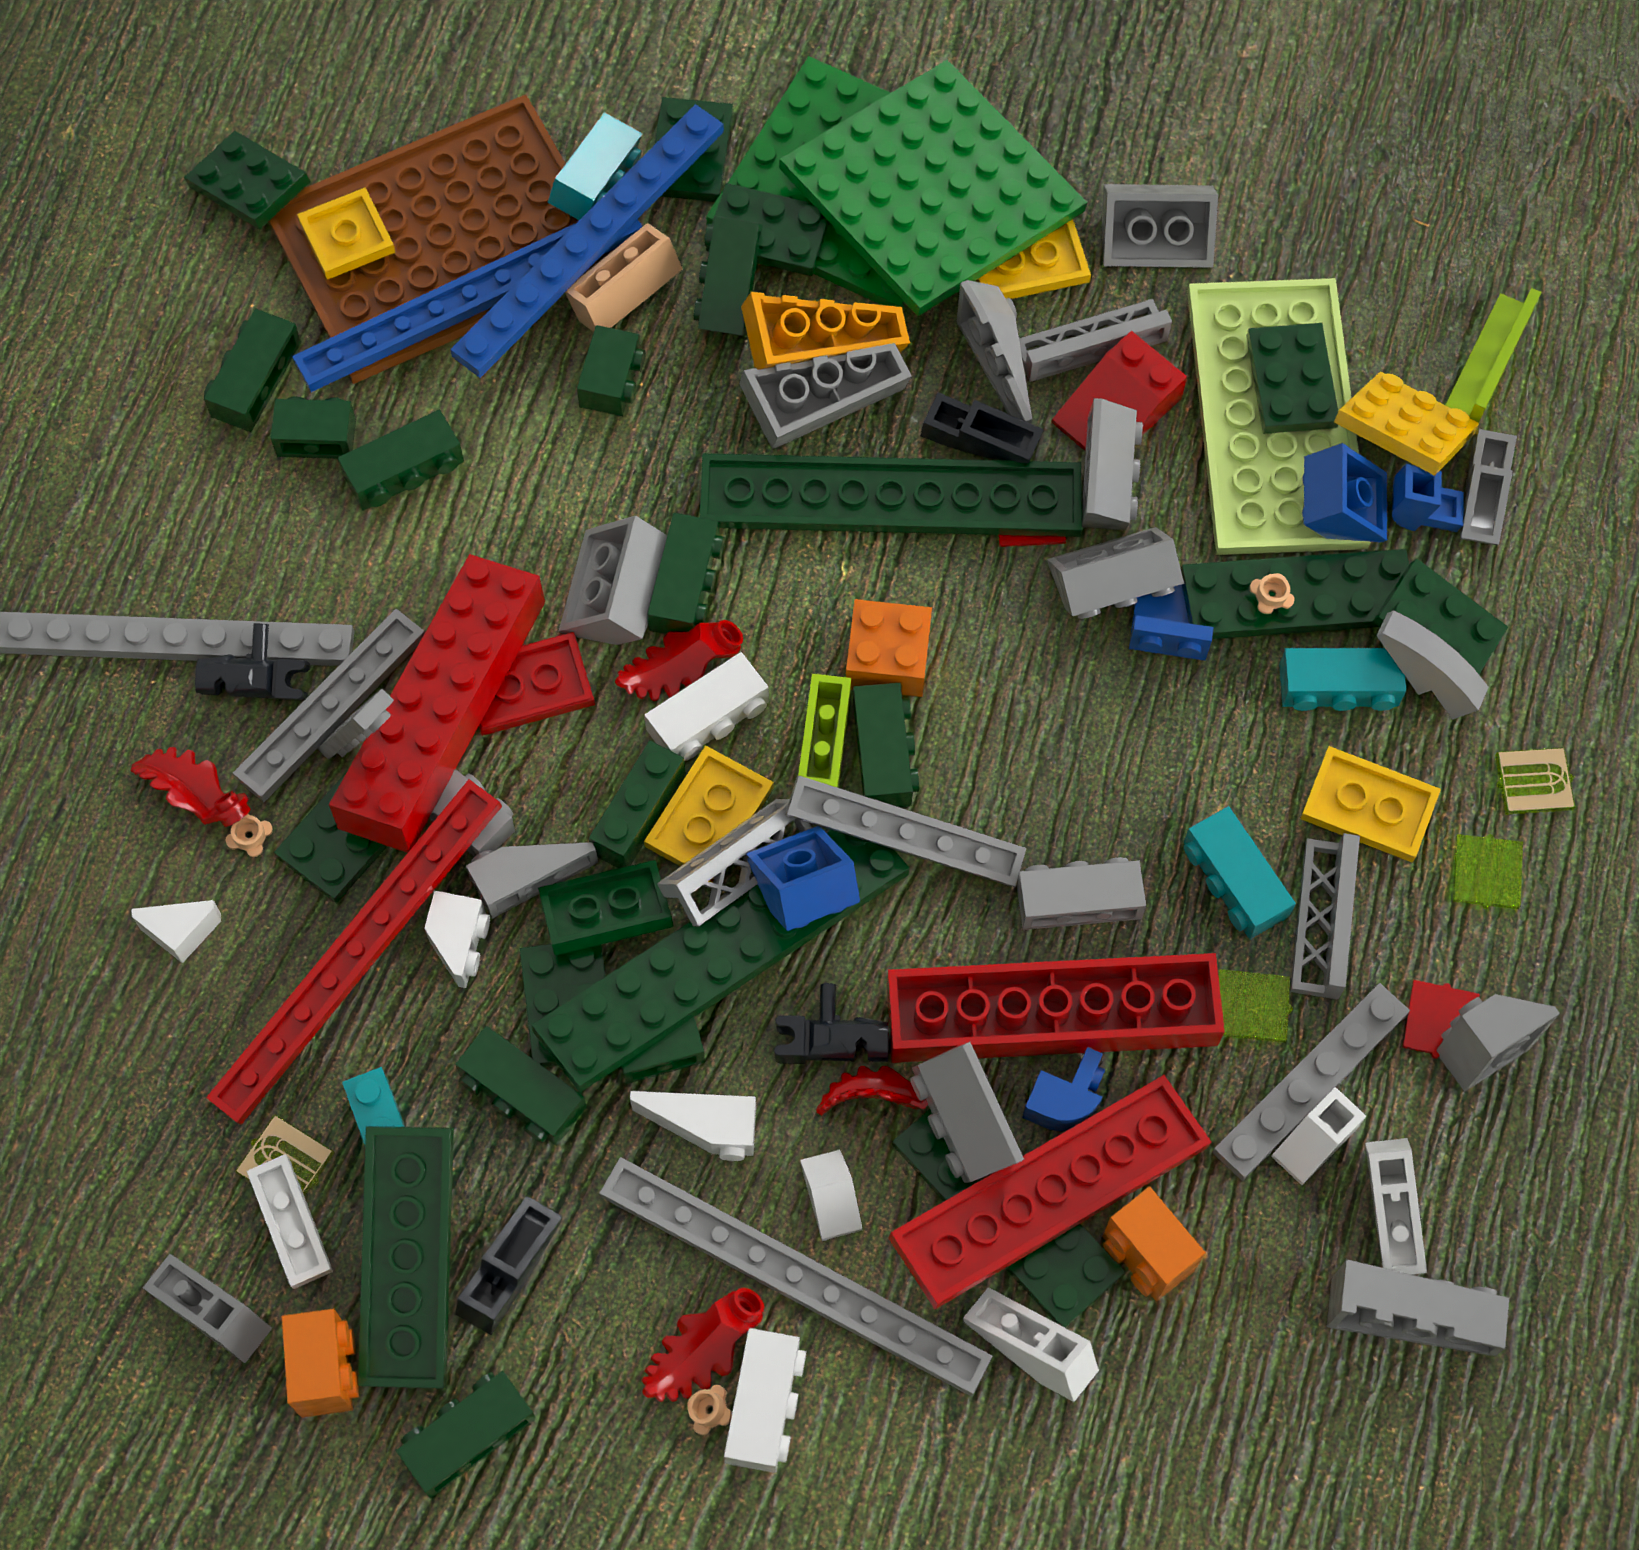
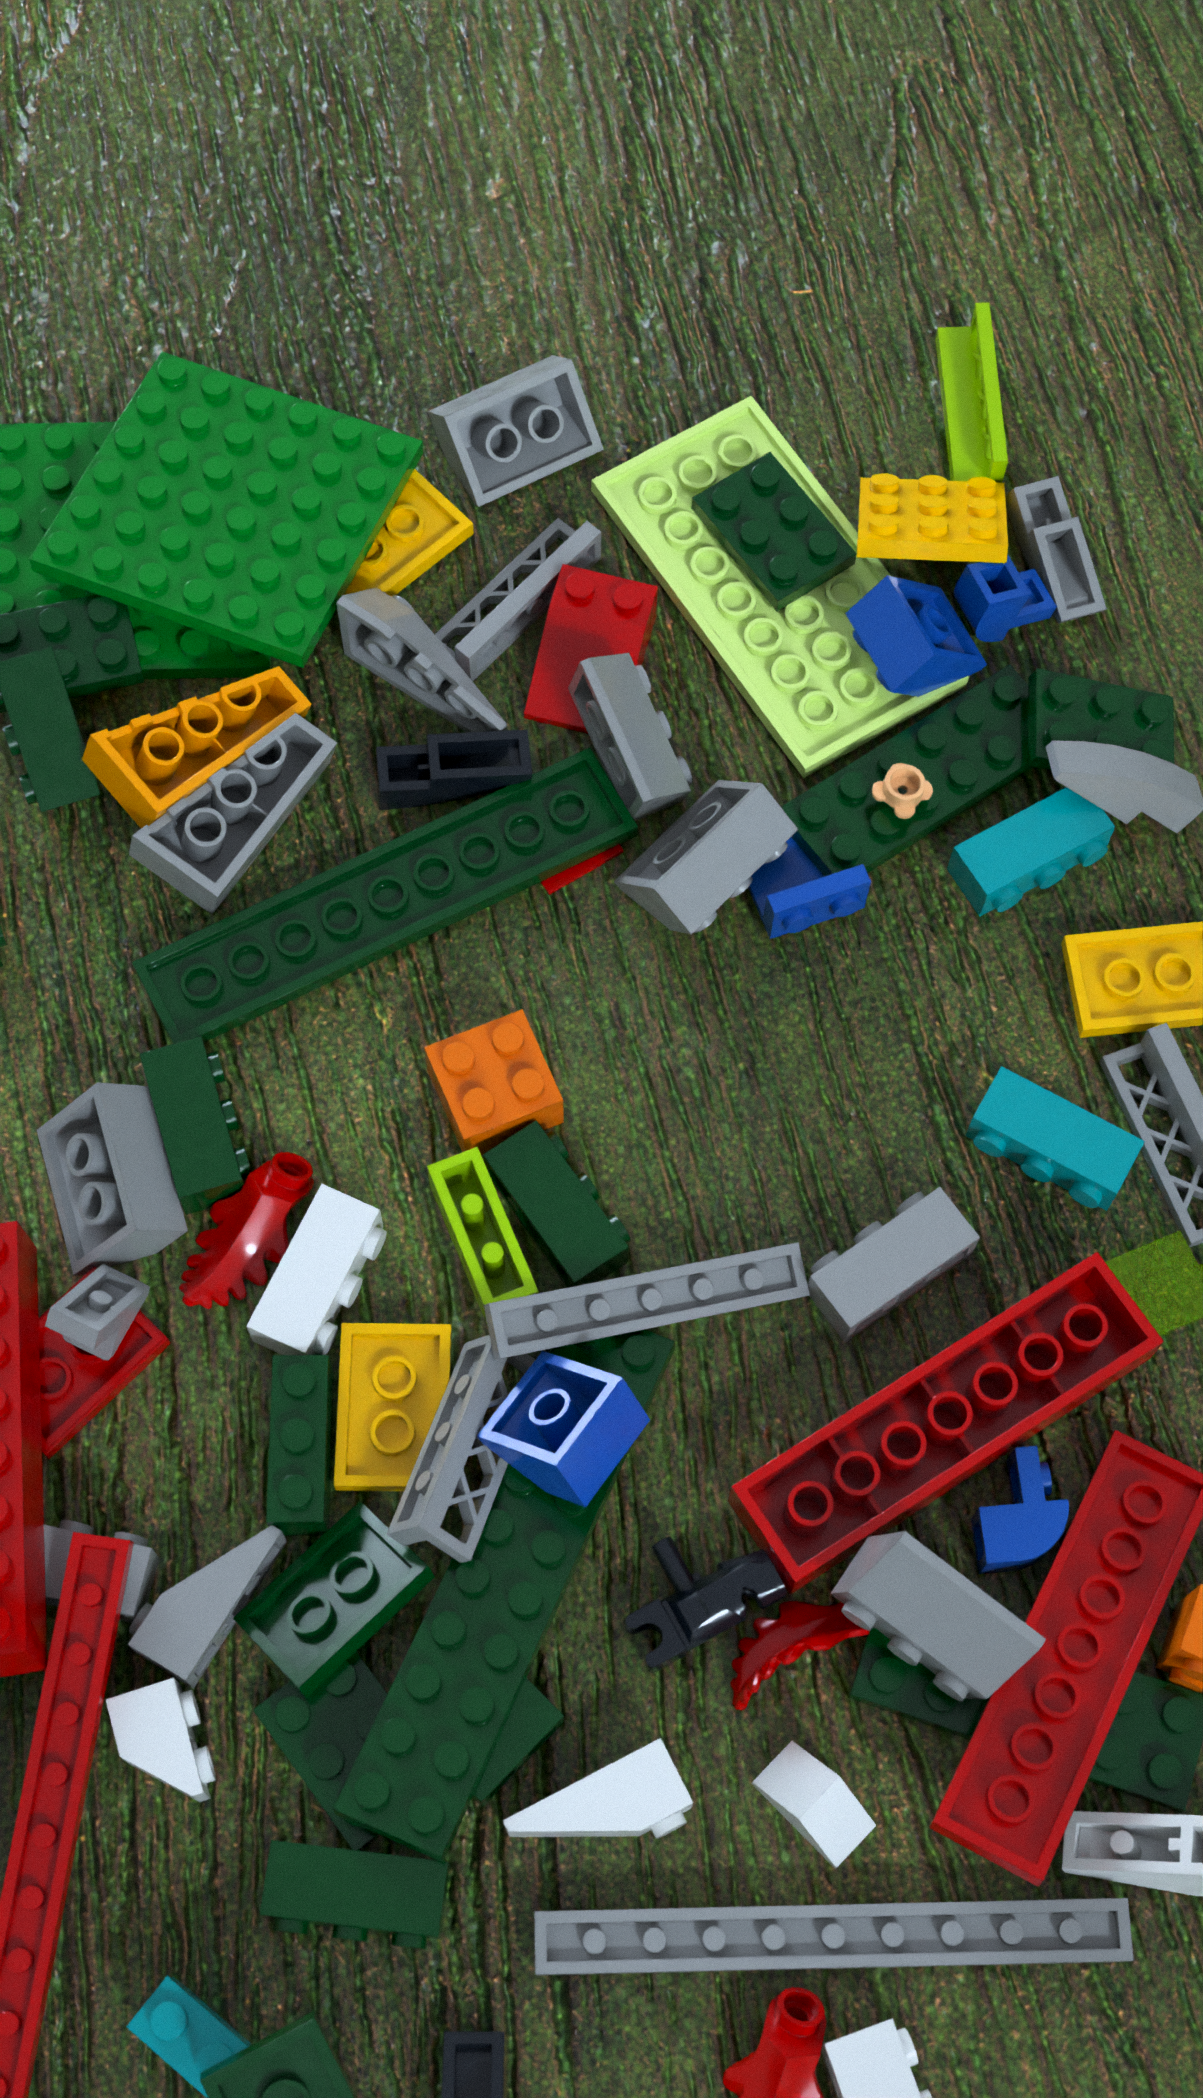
camera: 30 degrees left, 0 degrees up
none -> light grey slope [45,1264,150,1361]

